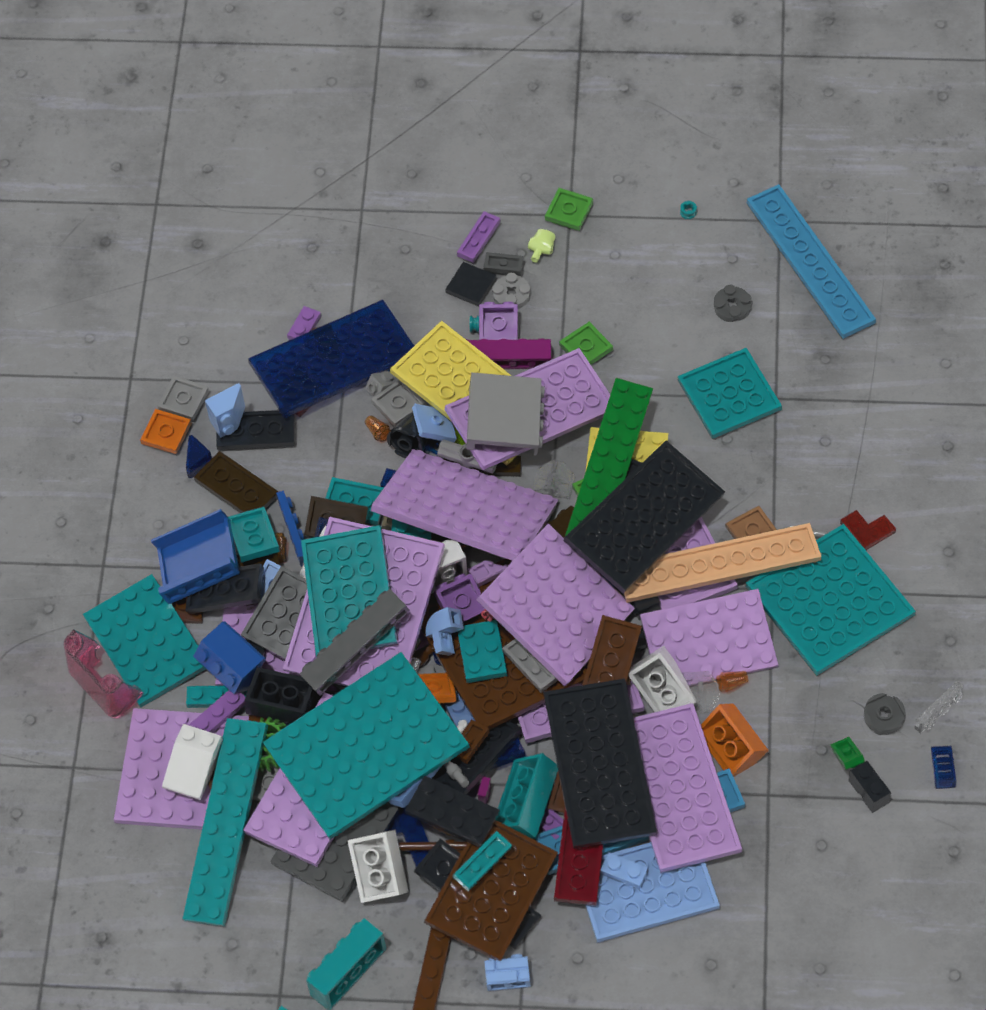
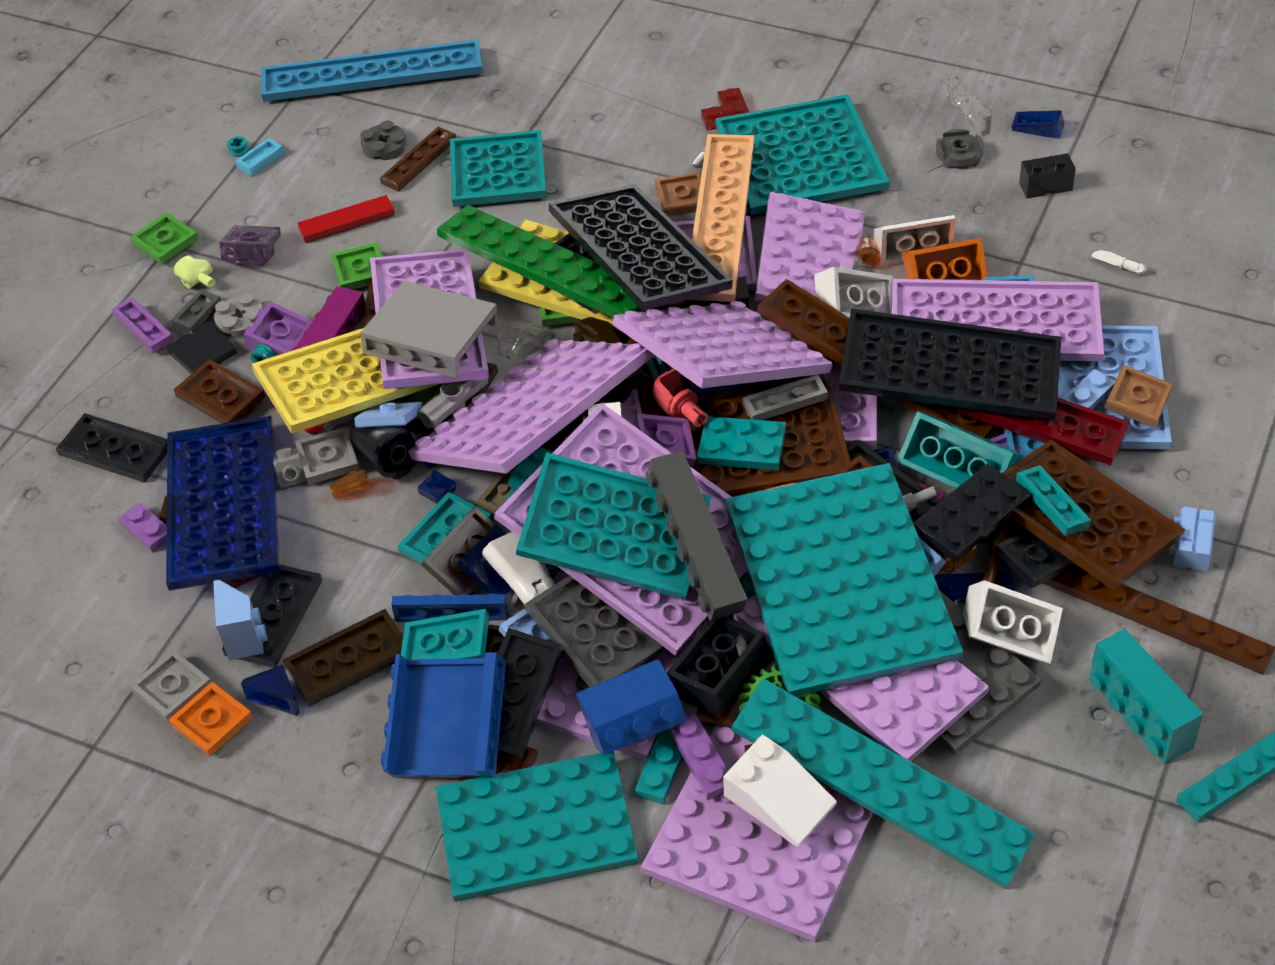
camera: 70 degrees left, 10 degrees down
clear pink windscreen [64,629,144,718] -> none
light blue brick [426,607,464,656] -> none
green plate [830,737,865,770] -> none
none -> black tile [56,413,173,483]
none -> reddish brown plate [173,359,265,428]
none -> clear purple plate [219,225,281,265]
none -> medium azure tile [235,138,286,177]
none -> red tile [297,195,395,243]
none -> reddish brown tile [380,126,456,192]
none -> white slope [873,215,956,267]
none -> white piece [1092,250,1147,275]
none -> medium nougat plate [1104,365,1174,428]

